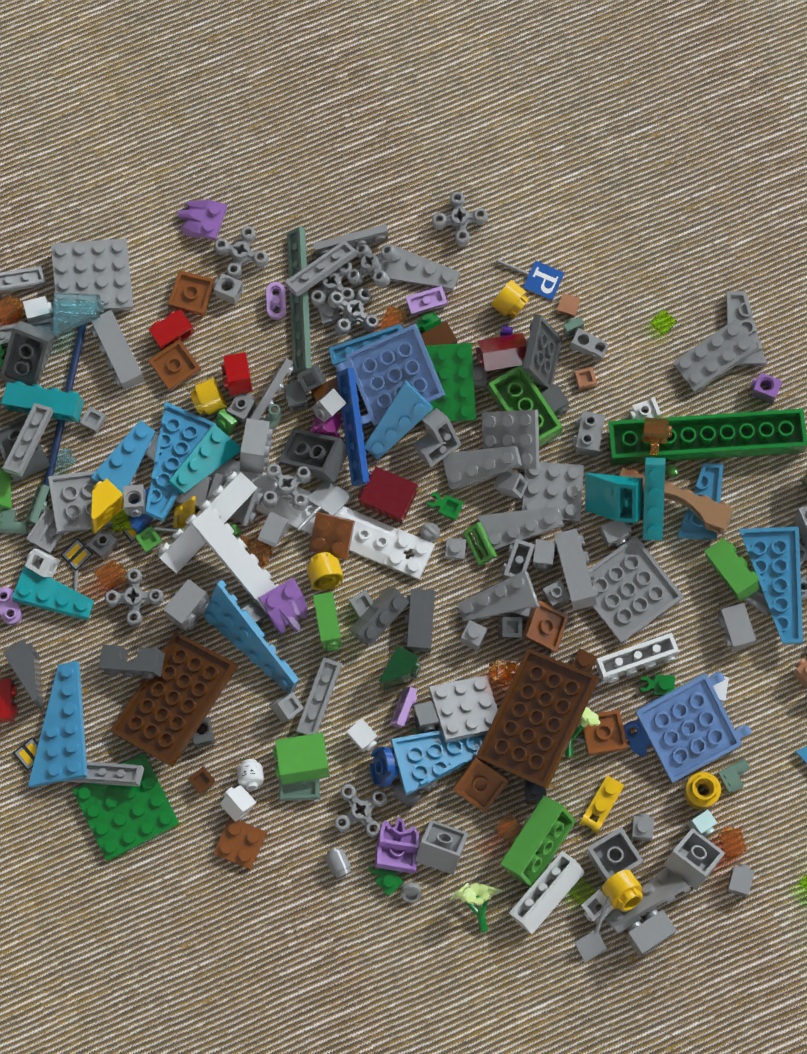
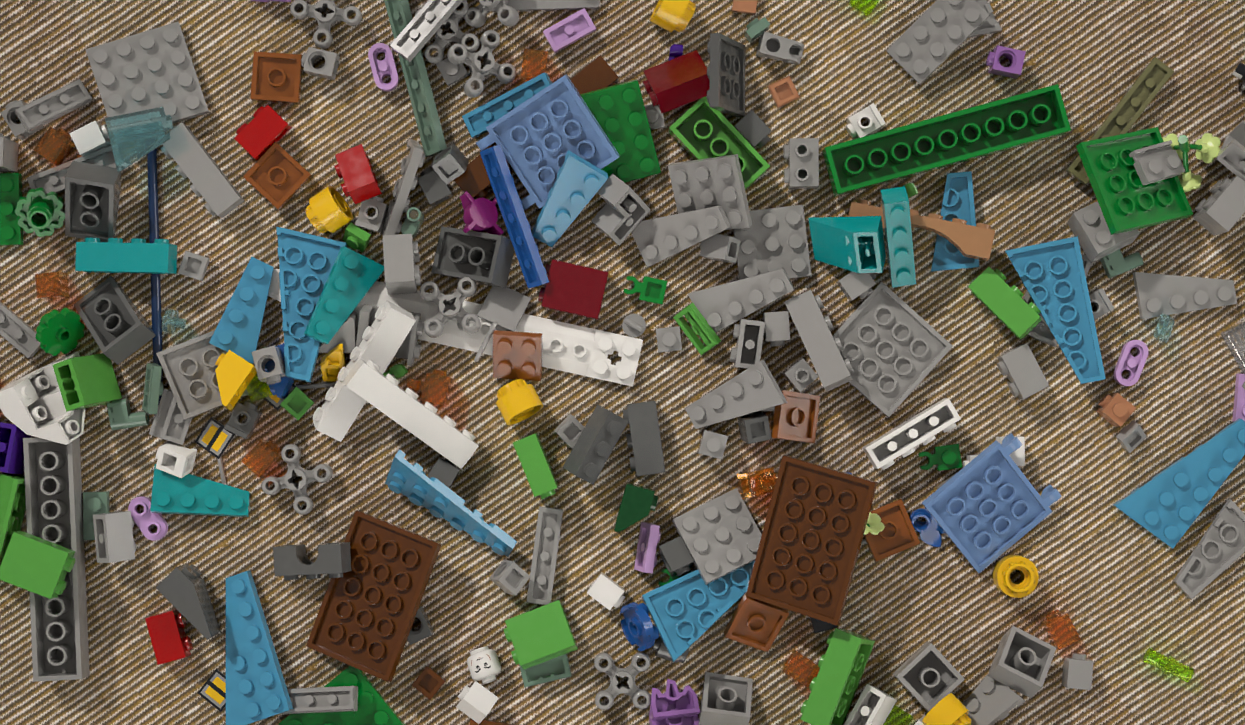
camera: 15 degrees left, 15 degrees up
light grey plate [3,403,54,477] -> none
light grey brick [163,579,210,633] -> none
light grey slope [257,512,290,547] -> none
medium lavender plate [258,578,308,634] -> none
light grey brick [311,389,346,423] -> none
green plate [408,312,442,334] -> none
reddish brown plate [571,648,597,673] -> none
yellow plate [579,775,625,834] -> none
light grey brick [631,813,654,842] -> none
clear orange brick [643,417,672,455] -> none
light aqua plate [688,810,717,837] -> none
sand green piece [717,759,750,794] -> none

